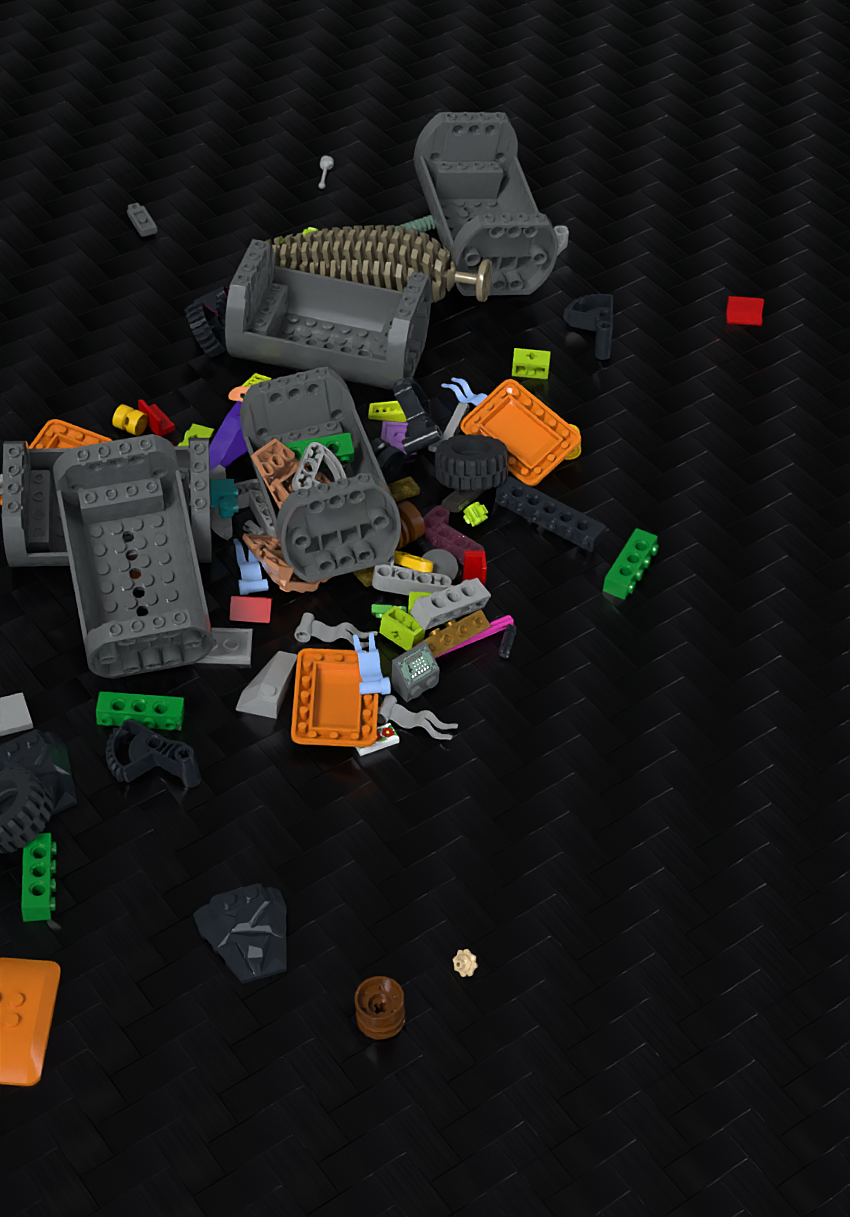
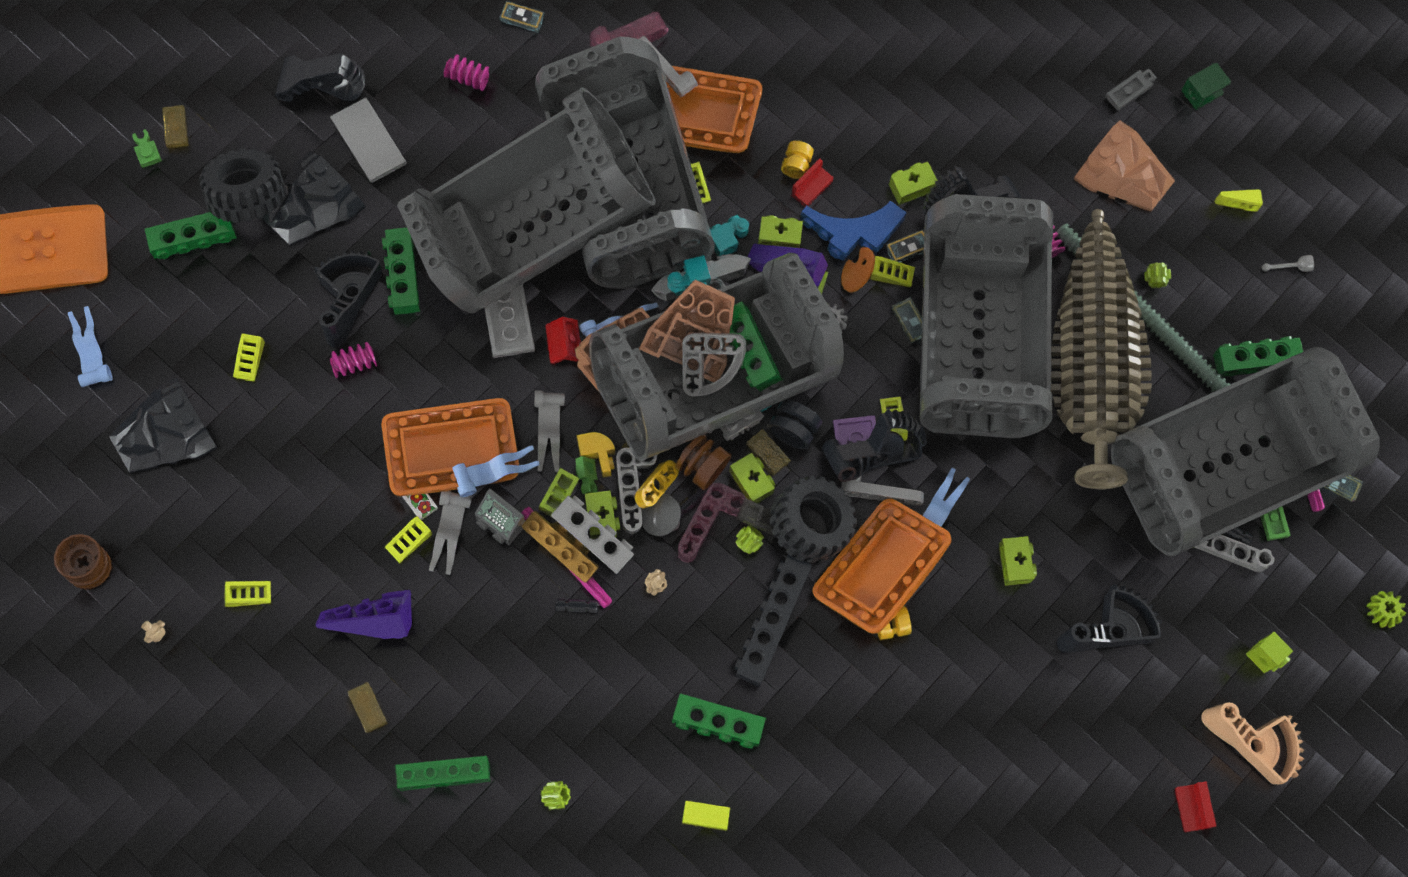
camera: 75 degrees right, 25 degrees up
light grey wedge [236,651,297,719] -> none
red panel [463,551,487,587] -> none
none -> light blue flag [68,306,113,387]
none -> neon yellow slope [224,581,271,607]
none -> neon yellow slope [233,334,265,382]
none -> dark purple wedge [316,590,412,639]
none -> dark pink piece [330,342,377,378]
none -> clear yellow plate [348,682,387,733]
none -> neon yellow slope [385,516,432,563]
none -> green brick [396,756,490,791]
none -> lime gear [541,781,571,809]
none -> yellow brick [577,432,615,478]
none -> tan plant [645,569,667,596]
none -> neon yellow slope [682,801,730,831]
none -> lime brick [729,453,775,507]
none -> blue arch [800,201,907,262]
none -> tile [885,229,924,262]
none -> lime brick [889,162,938,205]
none -> nougat wedge [1074,120,1175,212]
none -> dark green piece [1181,63,1231,110]
none -> light nougat arm [1202,702,1304,785]
none -> green brick [1213,336,1303,377]
none -> neon yellow slope [1215,190,1263,211]
none -> lime brick [1246,632,1293,673]
none -> lime gear [1367,591,1406,628]

